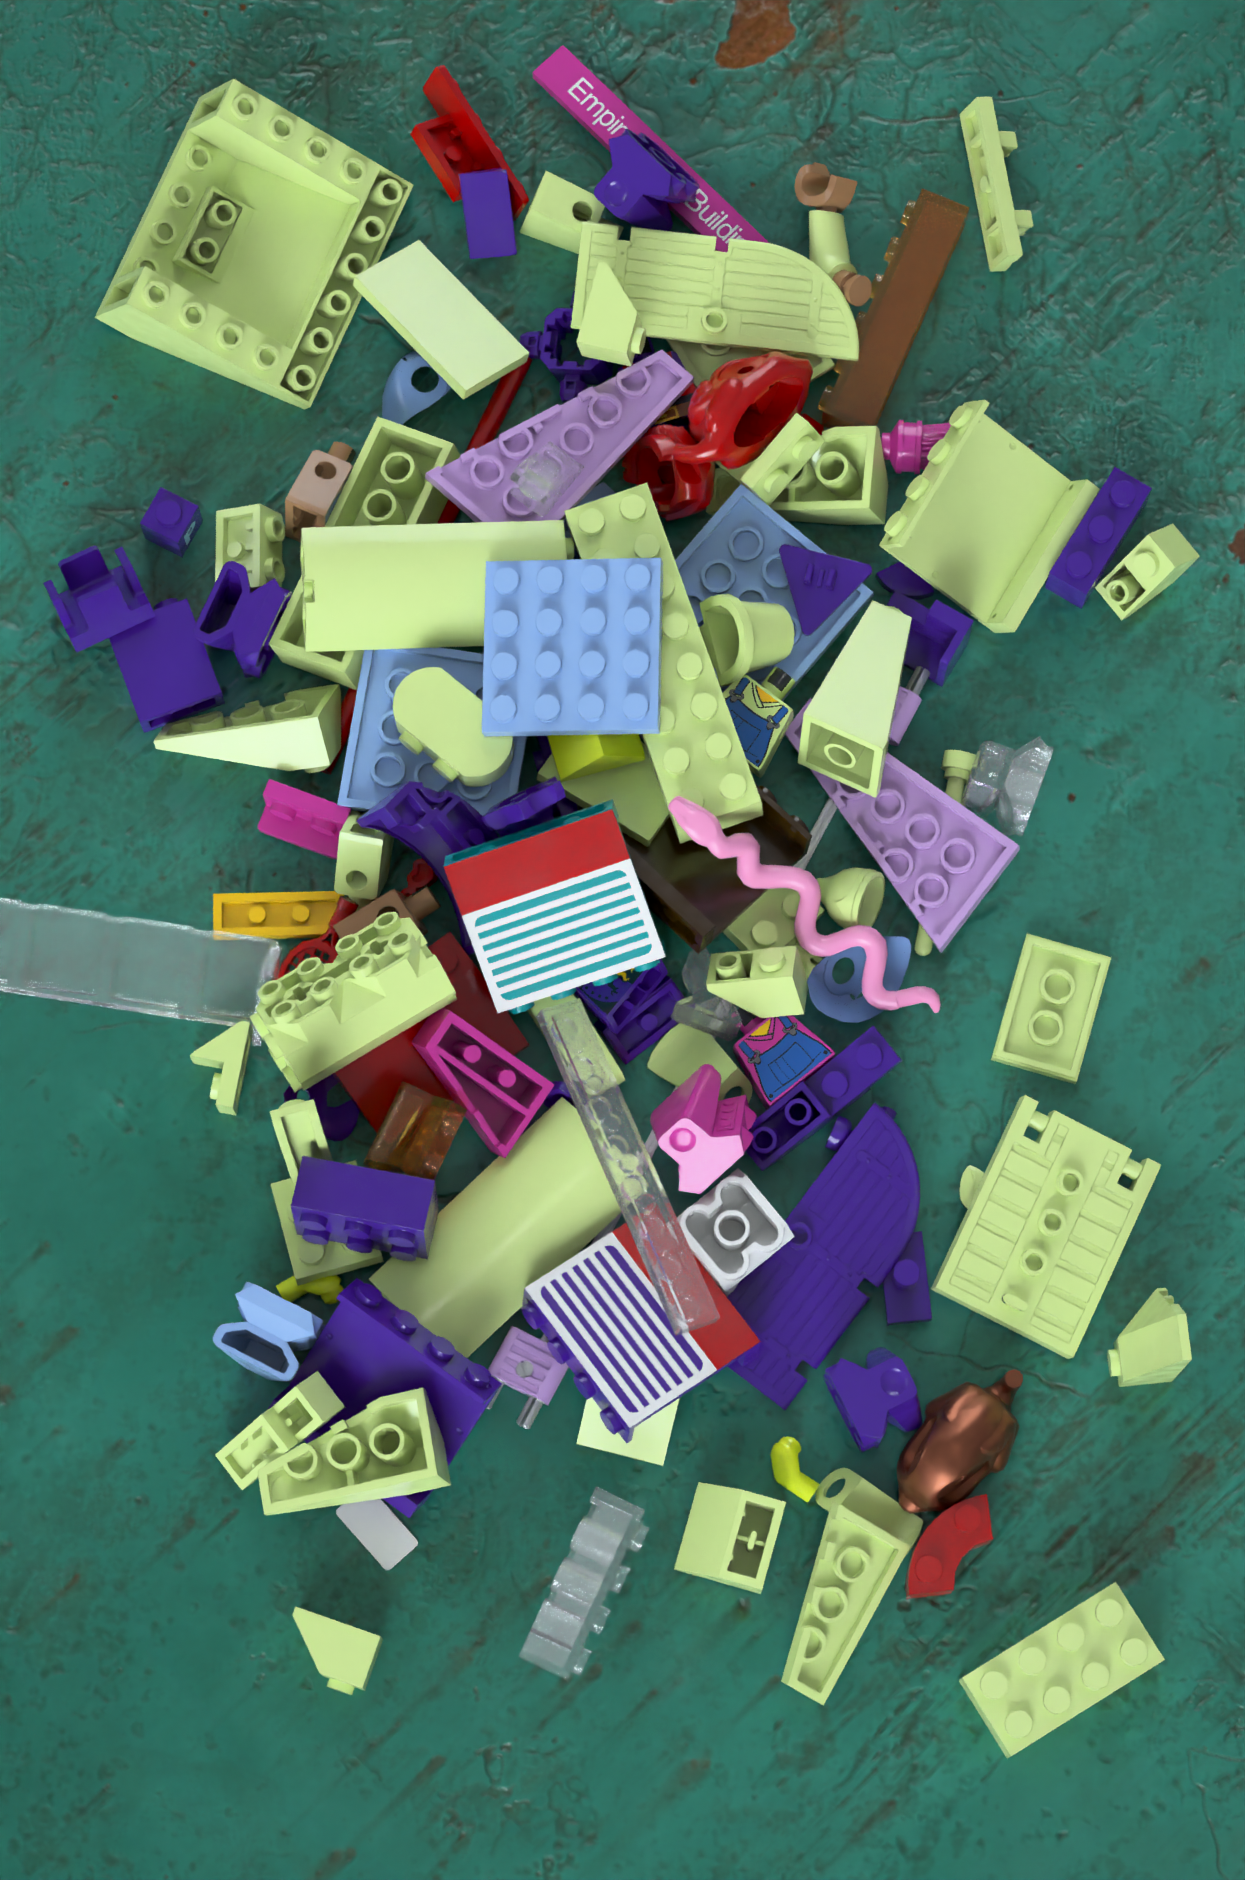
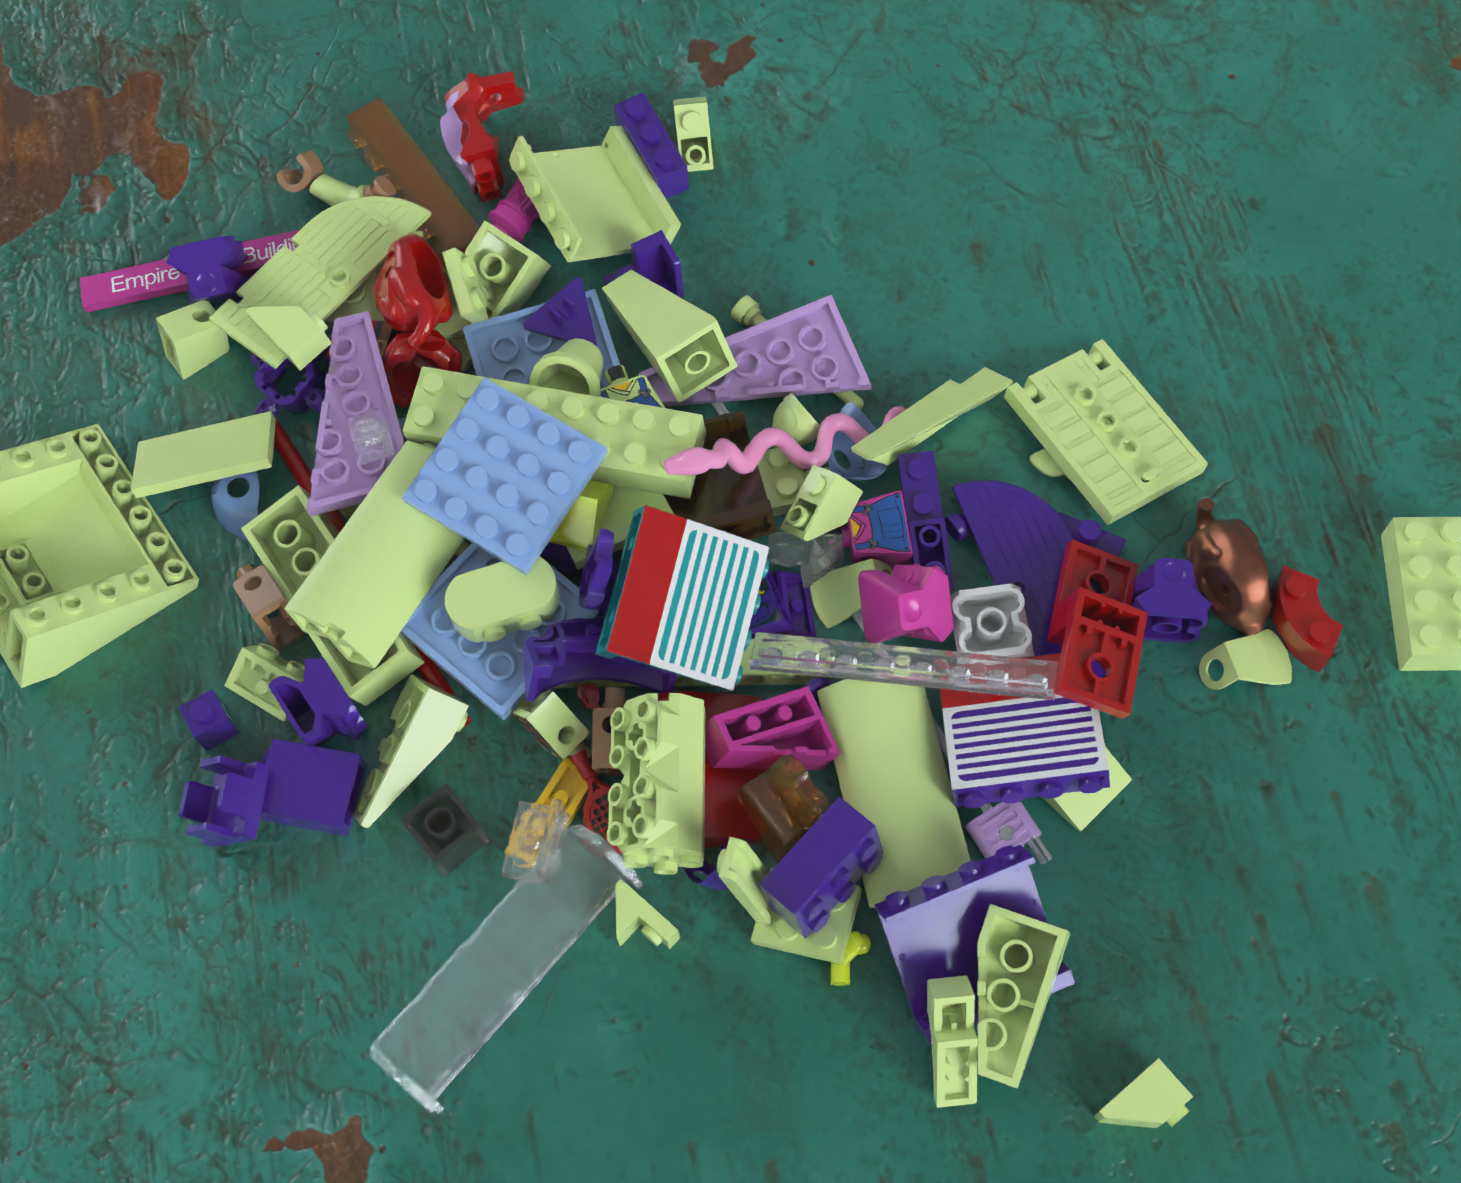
camera: 55 degrees left, 10 degrees down
light blue piece [213,1282,325,1381] -> none
dark pink bracket [258,779,351,859] -> none
white sticker [336,1499,418,1570] -> none
red bracket [410,65,529,222] -> none
dark purple slope [459,168,517,259] -> none
clear wedge [519,1487,649,1682] -> none
yellowish green slope [674,1482,786,1594] -> none
neon yellow arm [770,1436,820,1503] -> none
yellowish green wing [781,1501,910,1706] -> none
dark purple tile [875,562,934,600] -> none
yellowish green hinge [959,97,1033,272] -> none
clear piece [960,736,1054,837] -> none
yellowish green tile [991,934,1111,1084] -> none
yellowish green wedge [1107,1288,1192,1387] -> none
none -> clear smoke head [400,784,490,877]
none -> red hips [440,71,525,202]
none -> clear bracket [501,799,570,885]
none -> yellowish green wedge [851,367,1013,465]
none -> red bracket [1047,539,1148,719]

